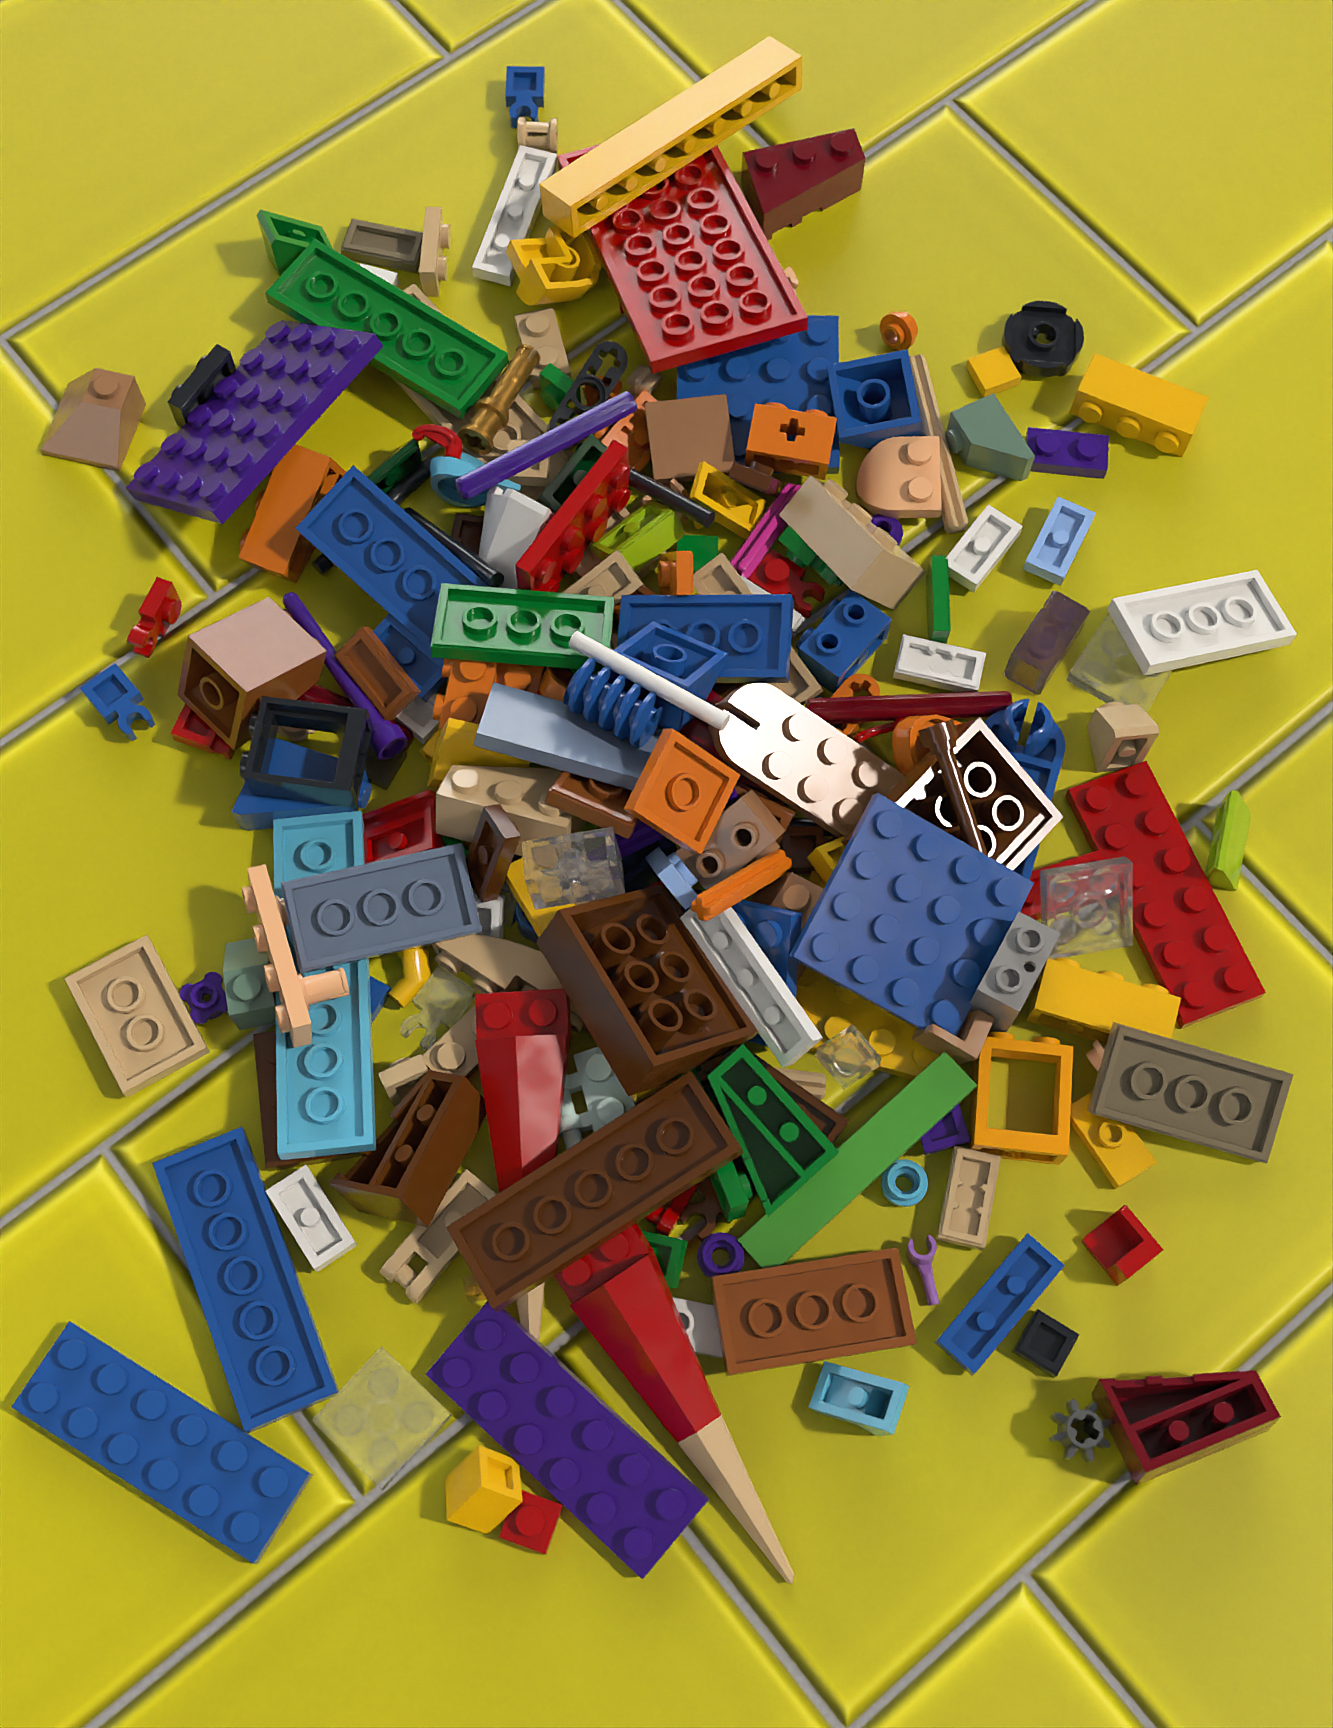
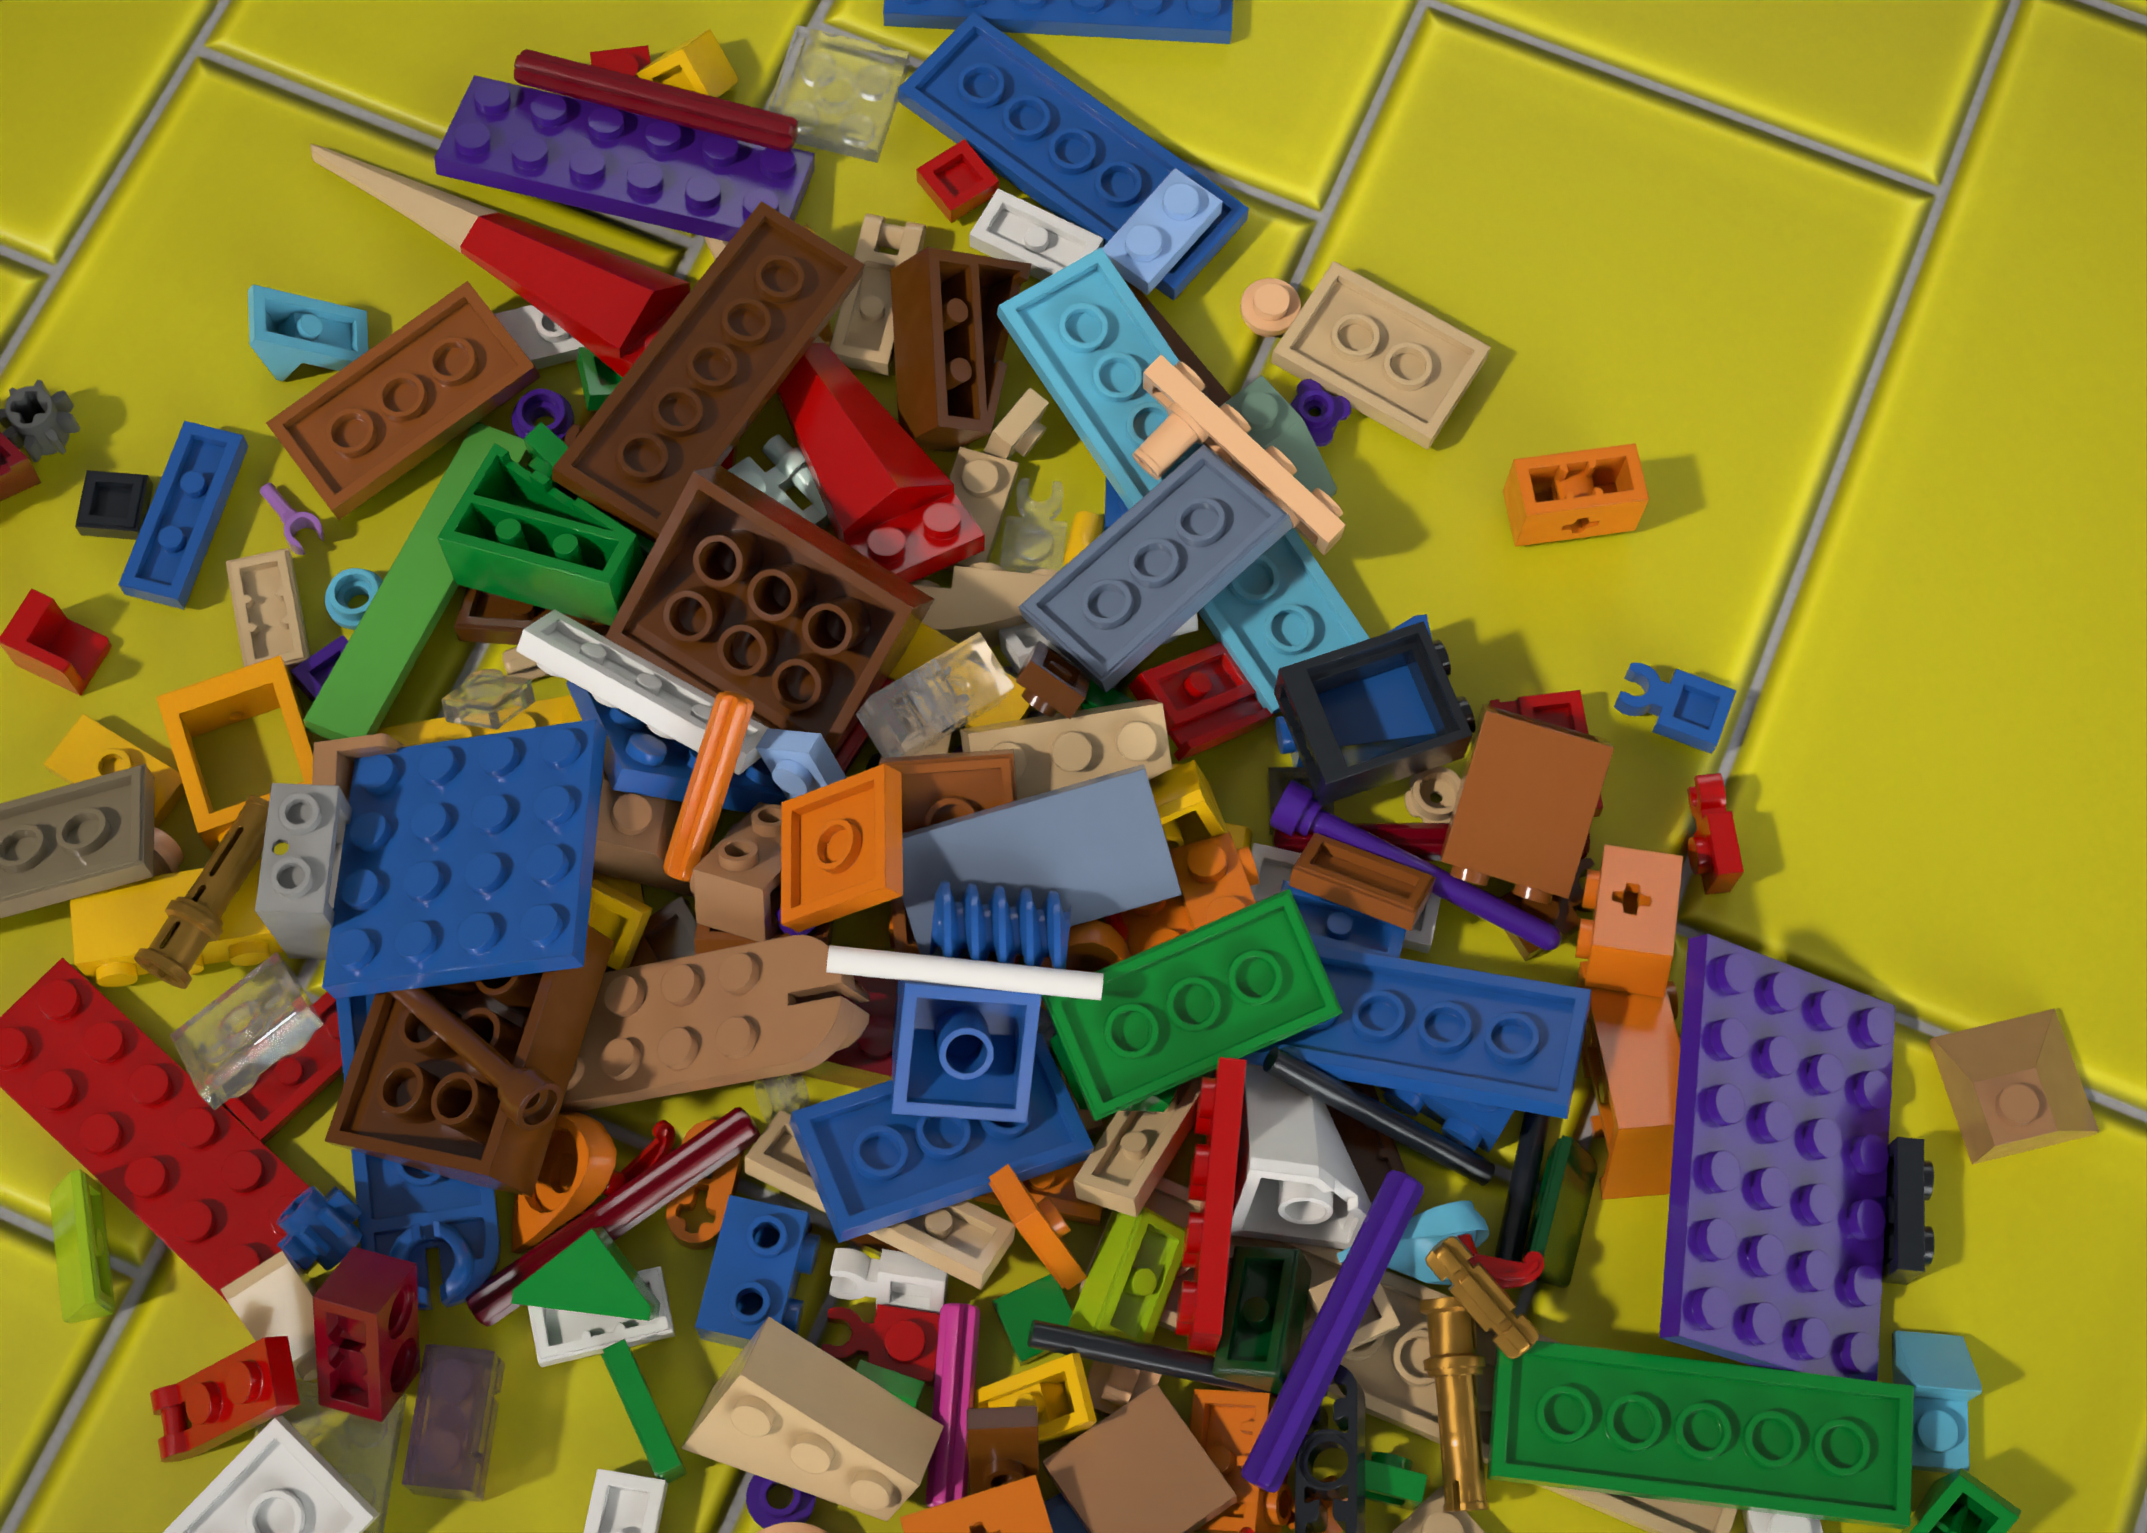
camera: 150 degrees right, 0 degrees up
none -> pearl gold pin [134,795,269,989]
none -> red plate [150,1336,300,1463]
none -> blue gear [277,1186,363,1271]
none -> dark red brick [312,1247,420,1422]
none -> green slope [511,1226,660,1321]
none -> dark red axle [514,49,798,152]
none -> red plate [916,139,999,223]
none -> light blue plate [1102,168,1223,296]
none -> light nougat plate [1240,278,1301,337]
none -> pearl gold axle [1425,1235,1540,1359]
none -> orange brick [1503,443,1649,547]
none -> orange brick [1575,844,1683,998]
none -> medium azure slope [1892,1331,1982,1473]

